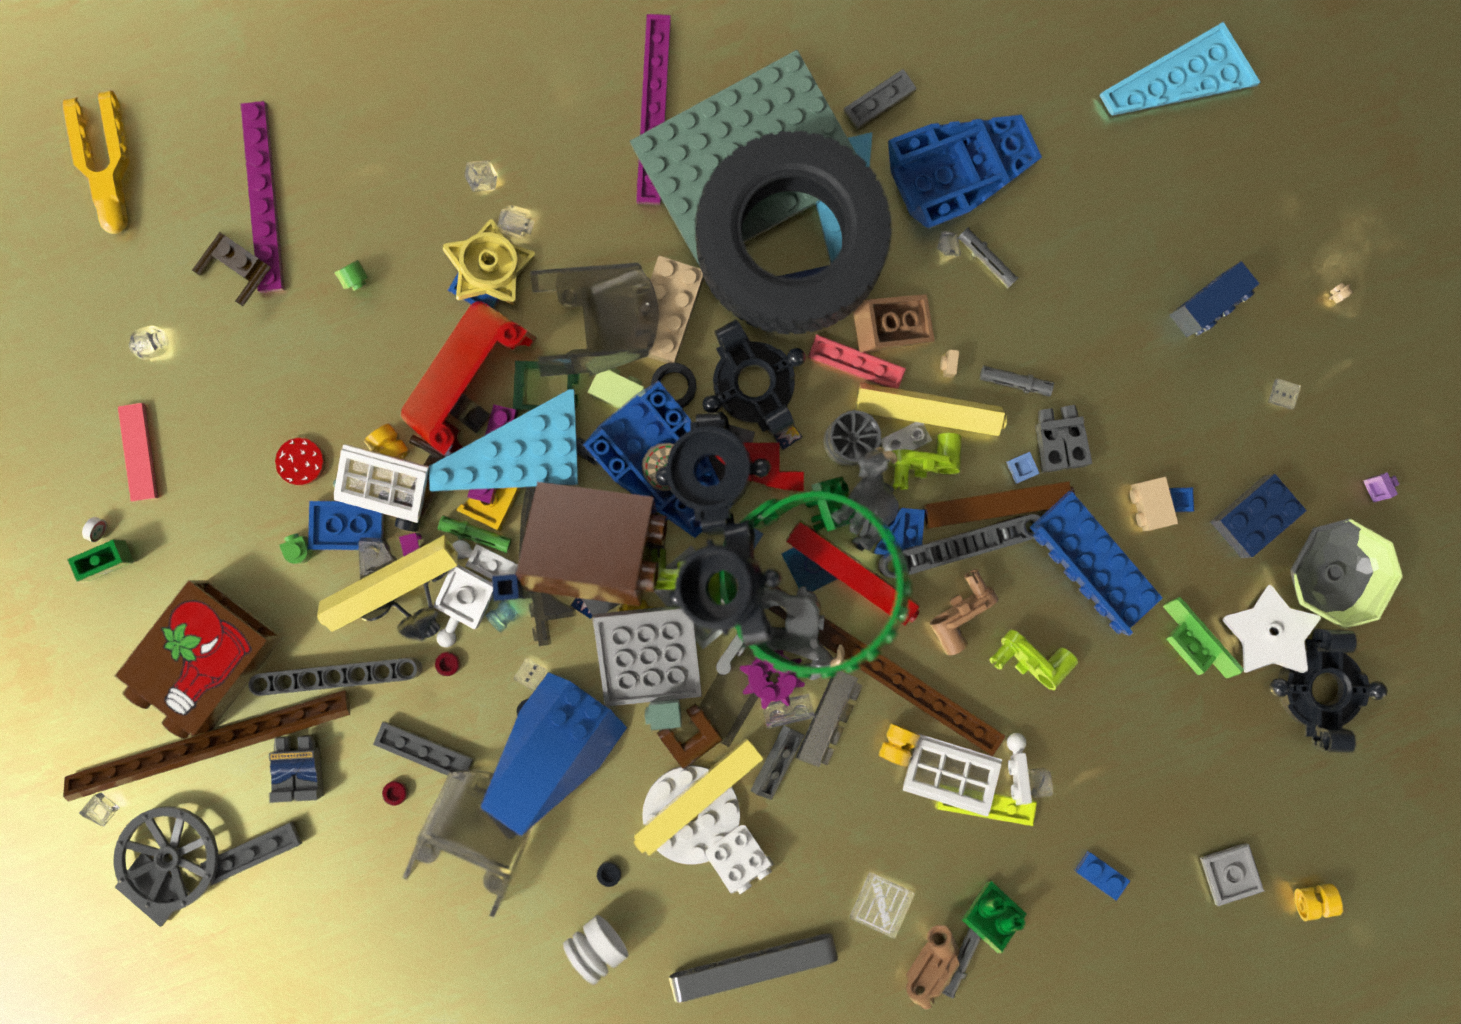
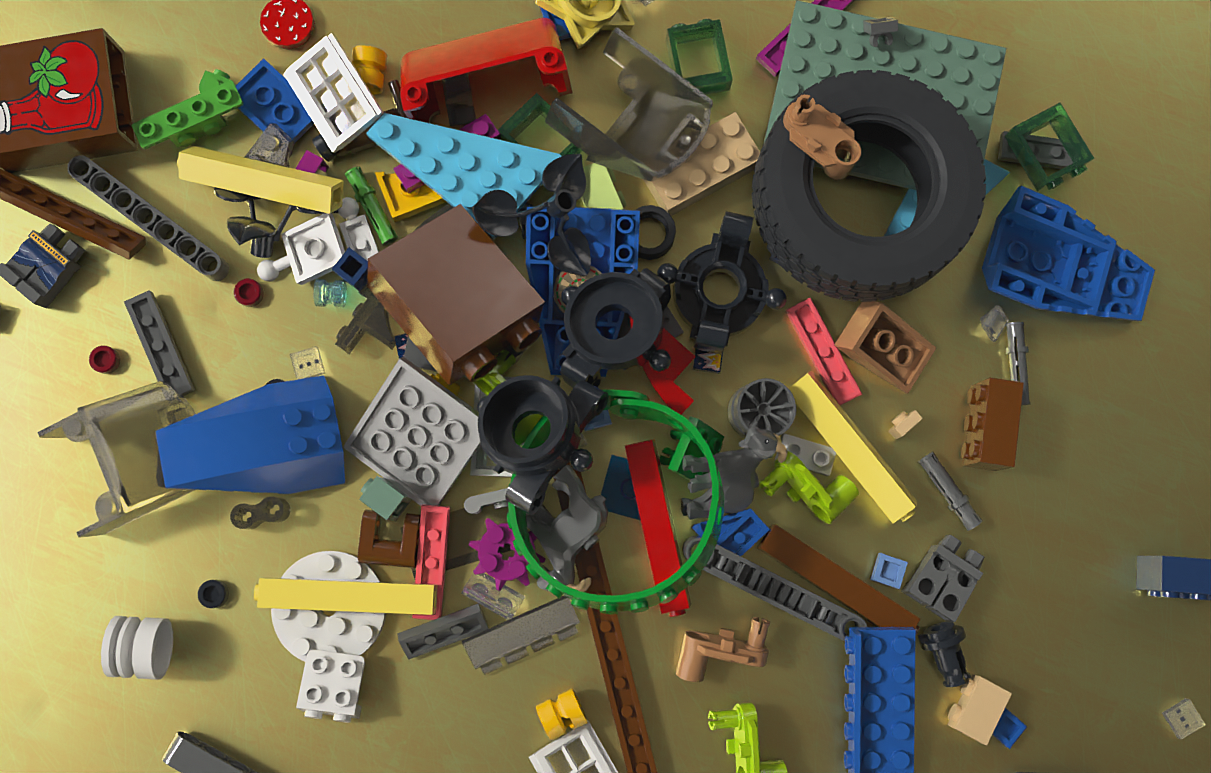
camera: 45 degrees right, 5 degrees down
none -> bright green bracket [132,80,244,149]
none -> clear smoke axle [230,496,290,529]
none -> coral tile [412,504,451,620]
none -> black plant [472,154,591,276]
none -> clear green window [666,19,733,99]
none -> medium nougat piece [783,94,861,180]
none -> dark grey tile [863,17,898,47]
none -> black piece [917,622,971,687]
none -> reddish brown brick [961,377,1024,471]
none -> clear green window [1004,102,1094,192]

